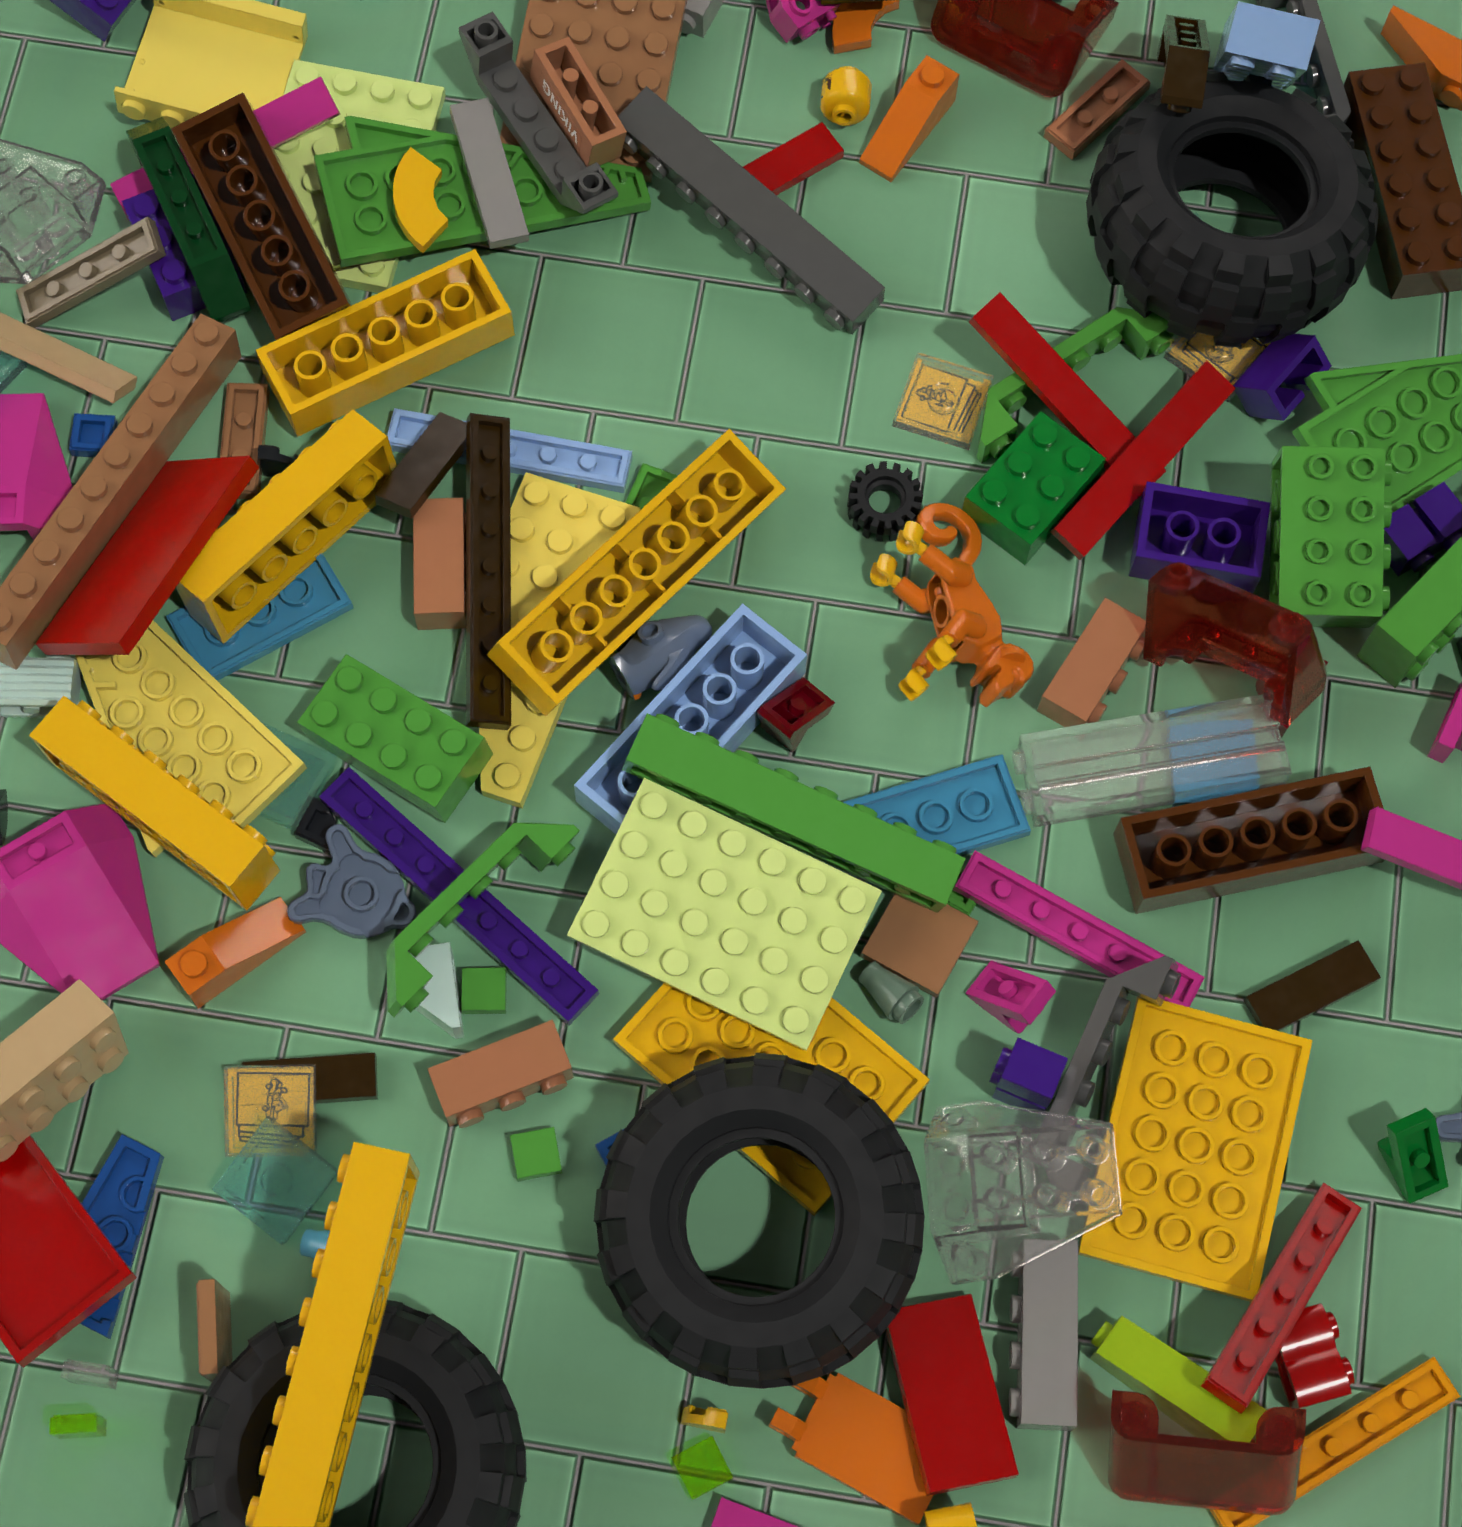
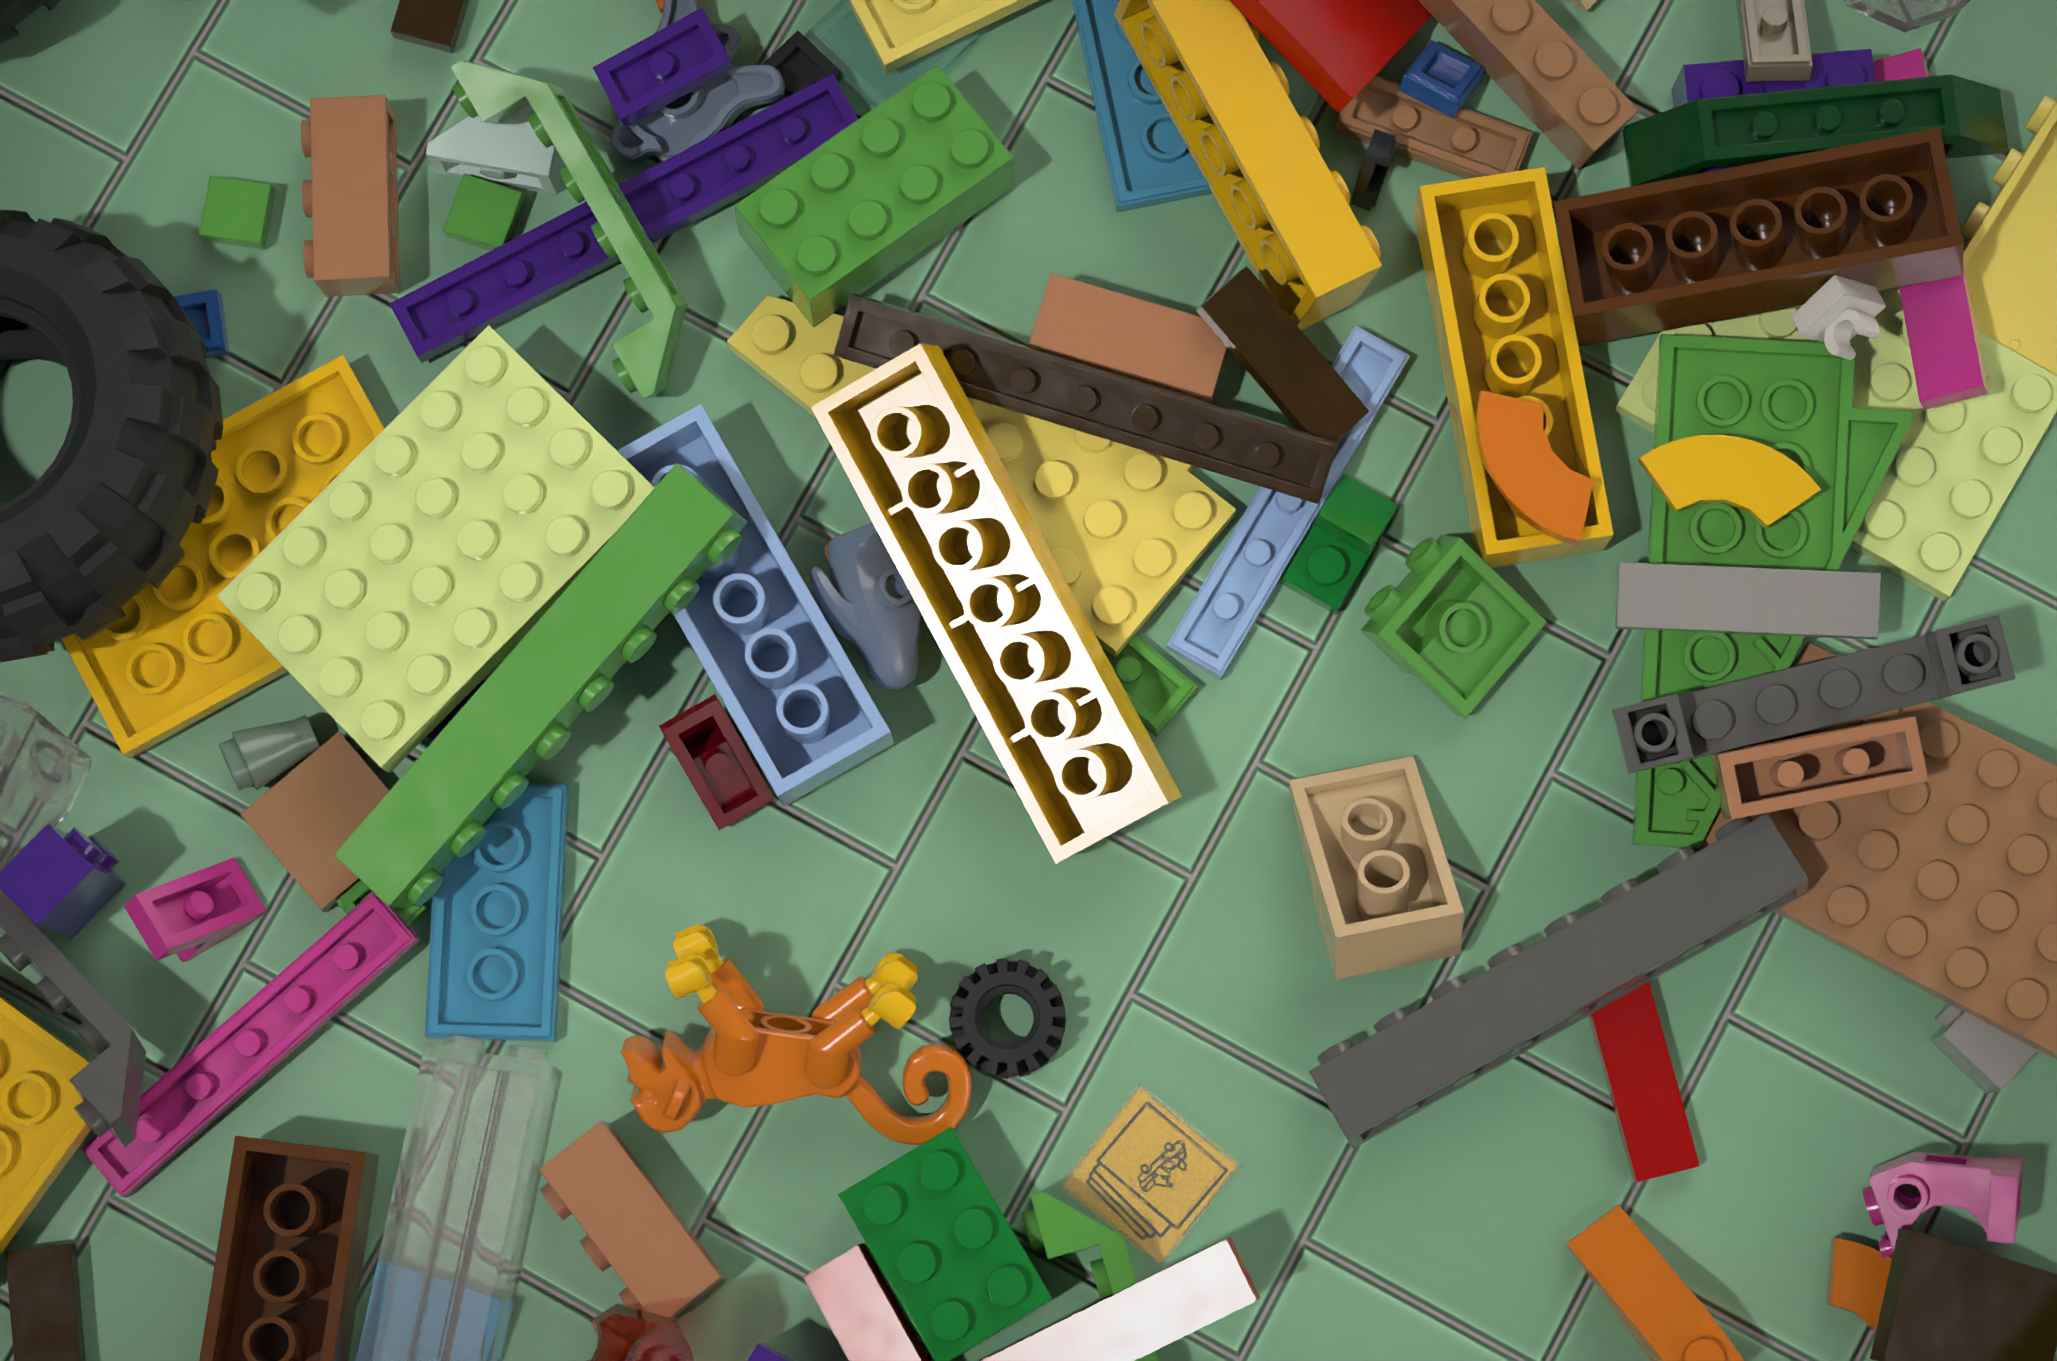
camera: 115 degrees right, 10 degrees up
yellow head [820,66,872,126] -> none
none -> dark purple plate [593,8,735,127]
none -> green slope [1281,474,1399,615]
none -> tan slope [1289,756,1464,980]
none -> bright green plate [1360,535,1547,718]
none -> blue tile [1399,40,1485,119]
none -> orange tile [1475,390,1594,546]
none -> white tile [1791,275,1886,360]

